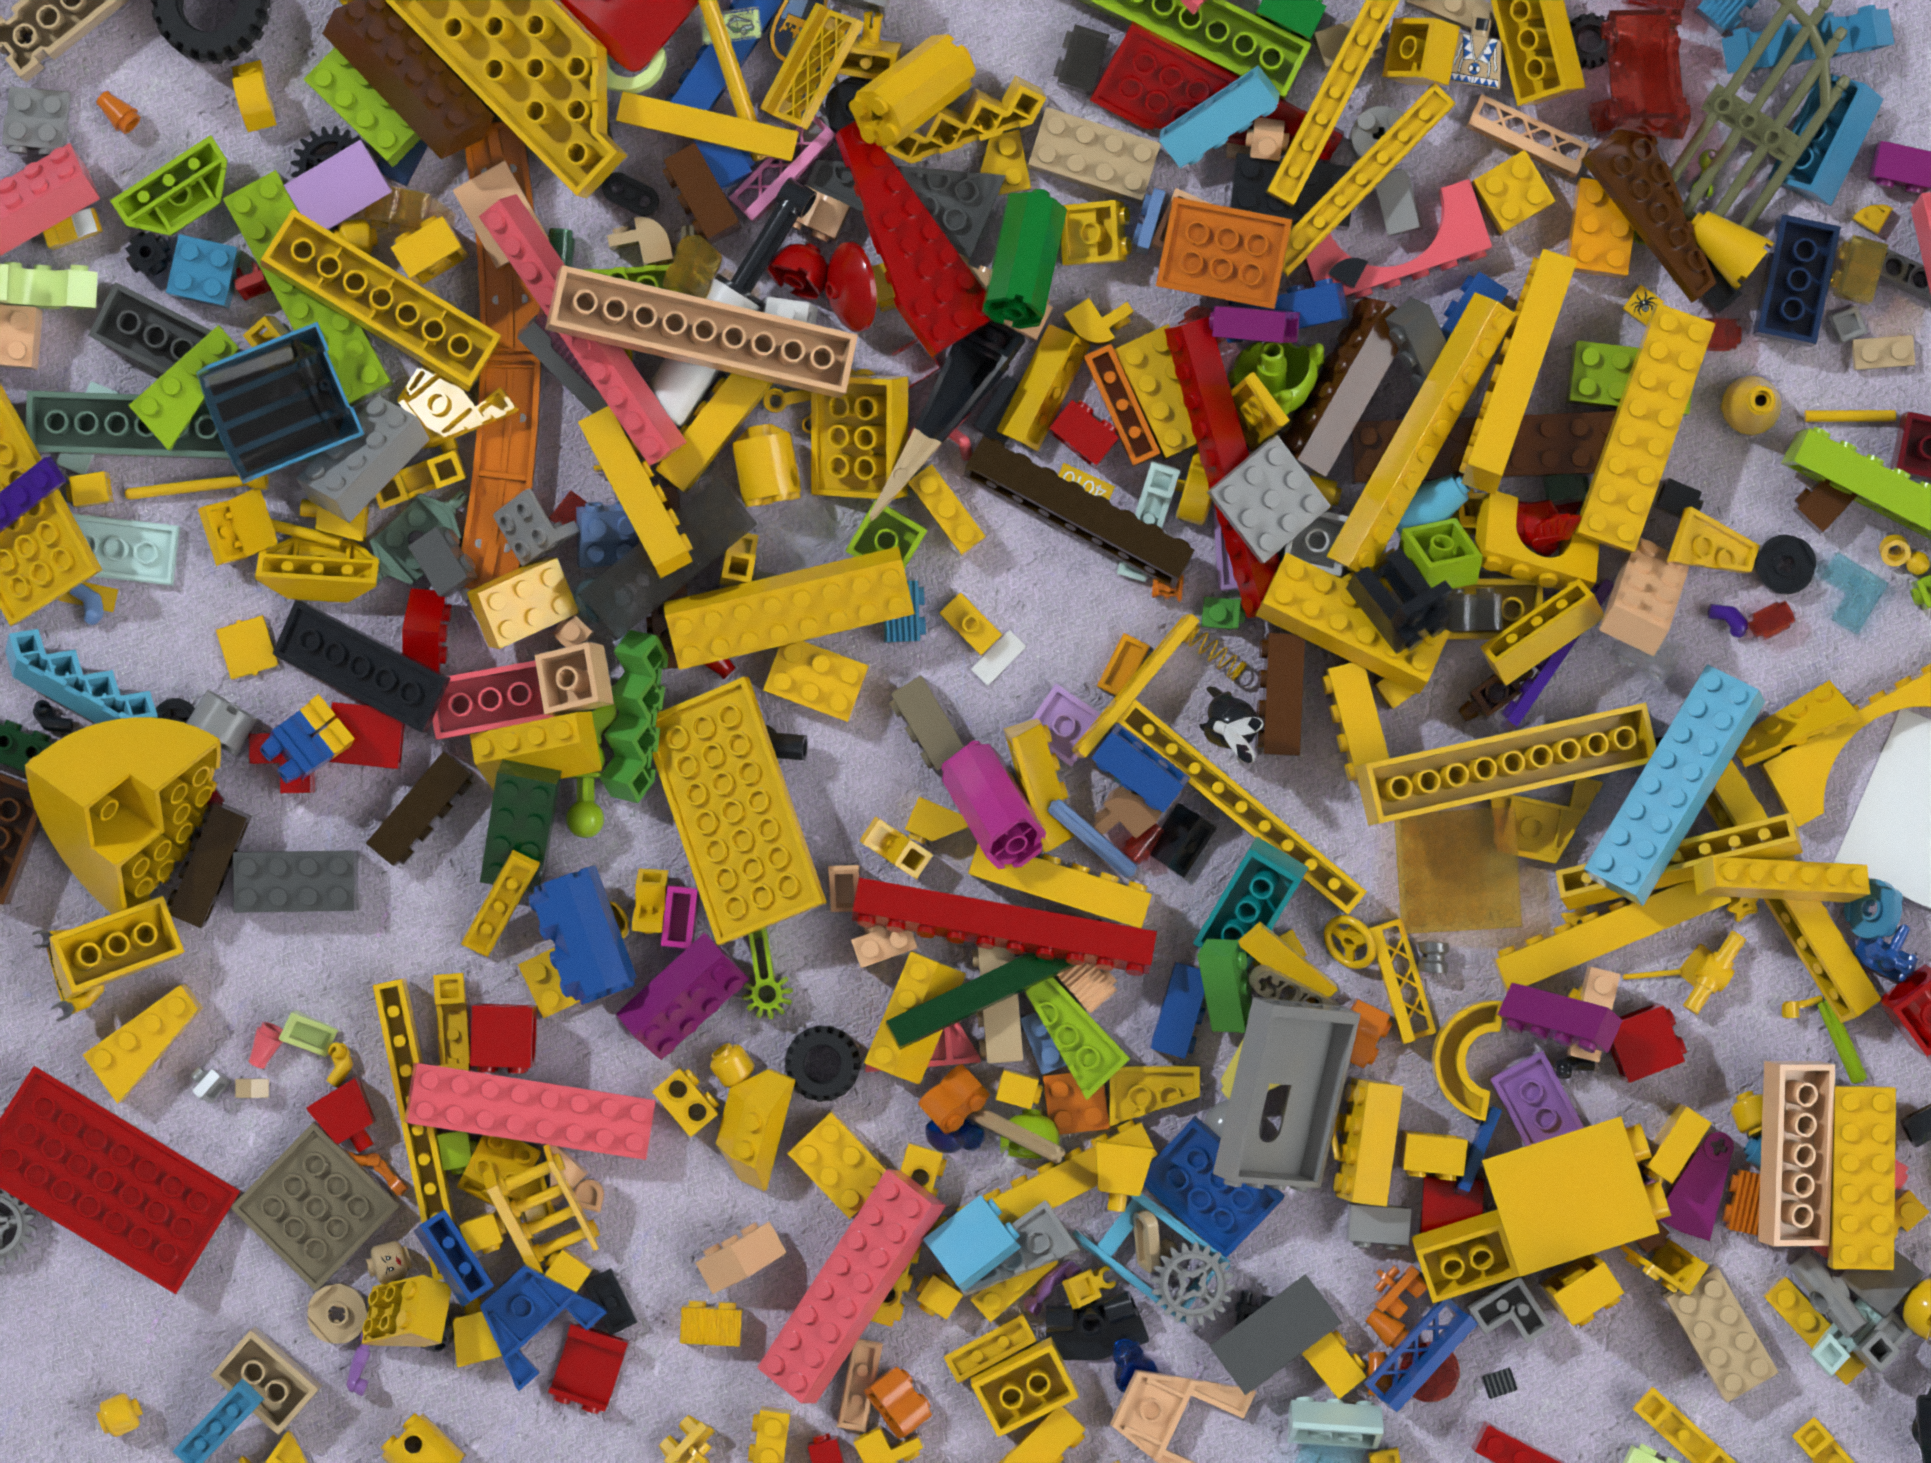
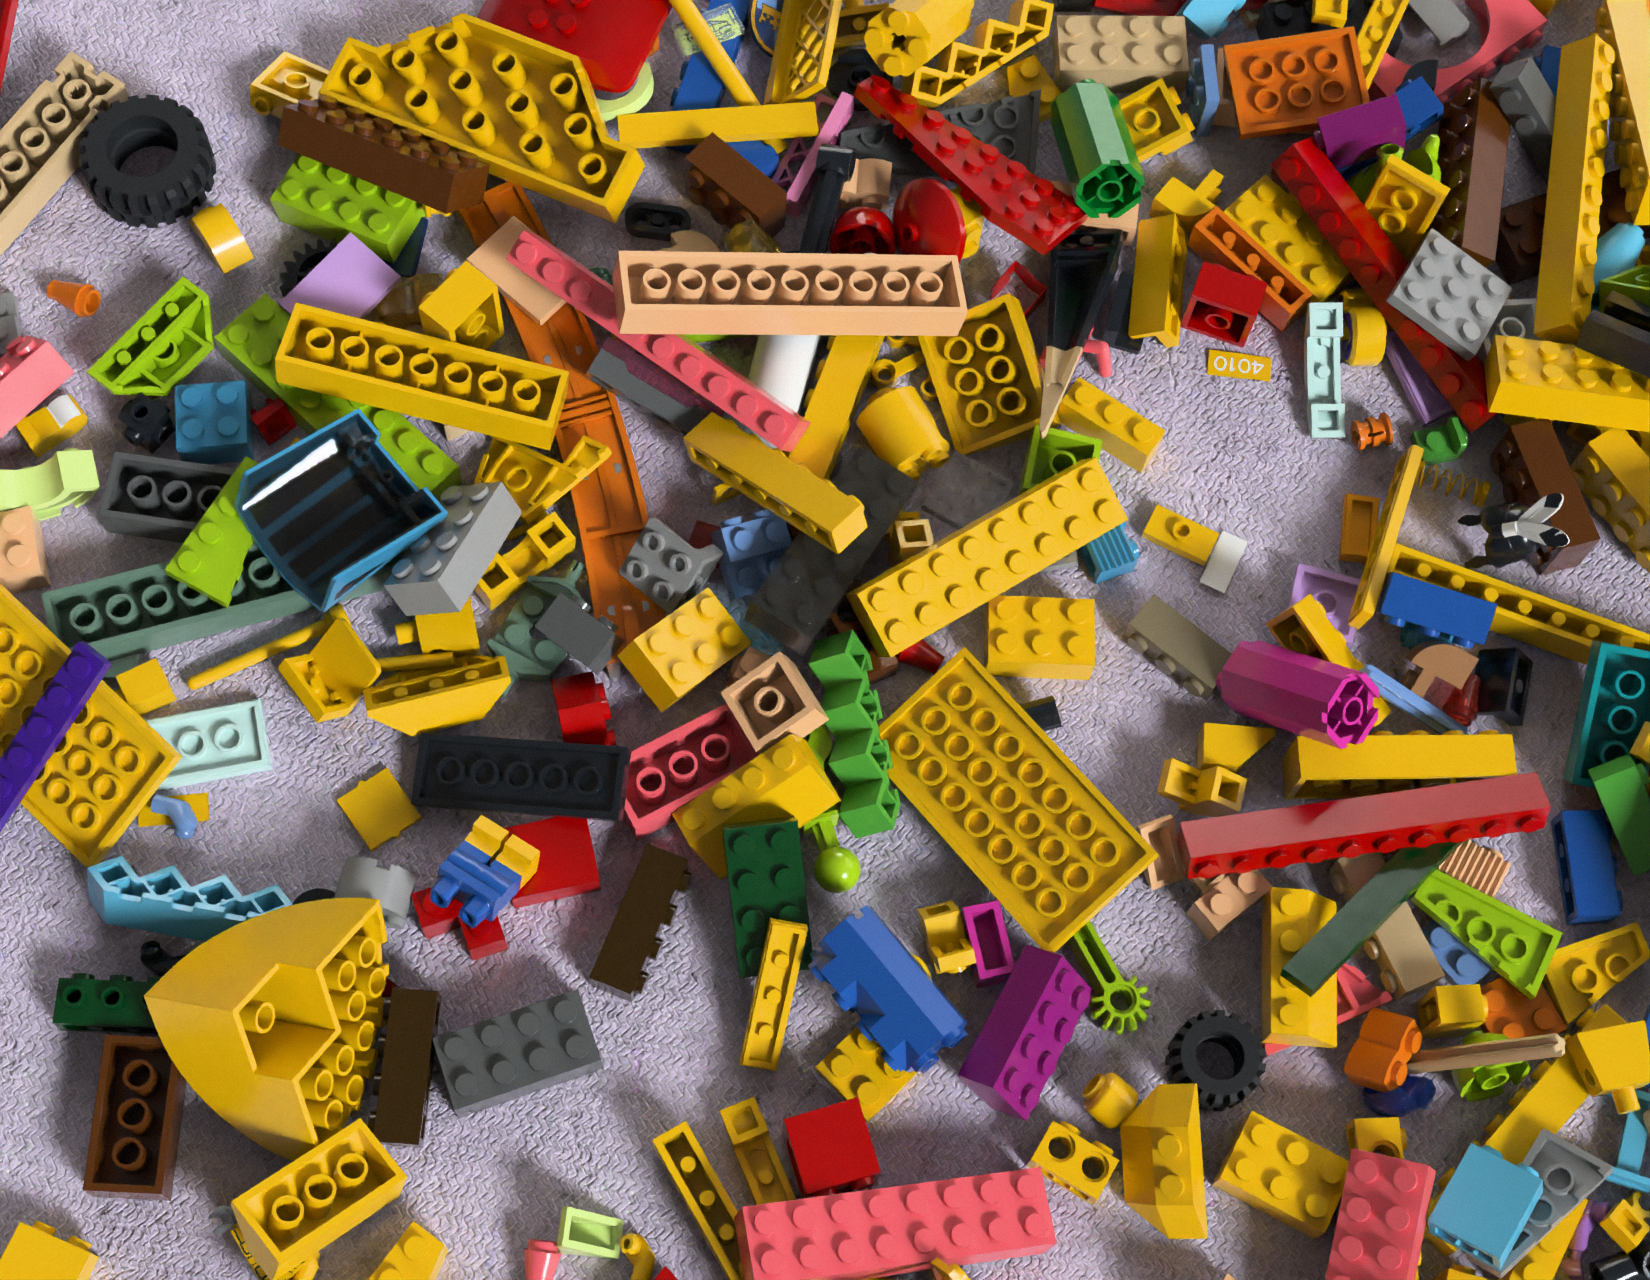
camera: 25 degrees left, 20 degrees down
dark brown brick [963,436,1195,589] -> none

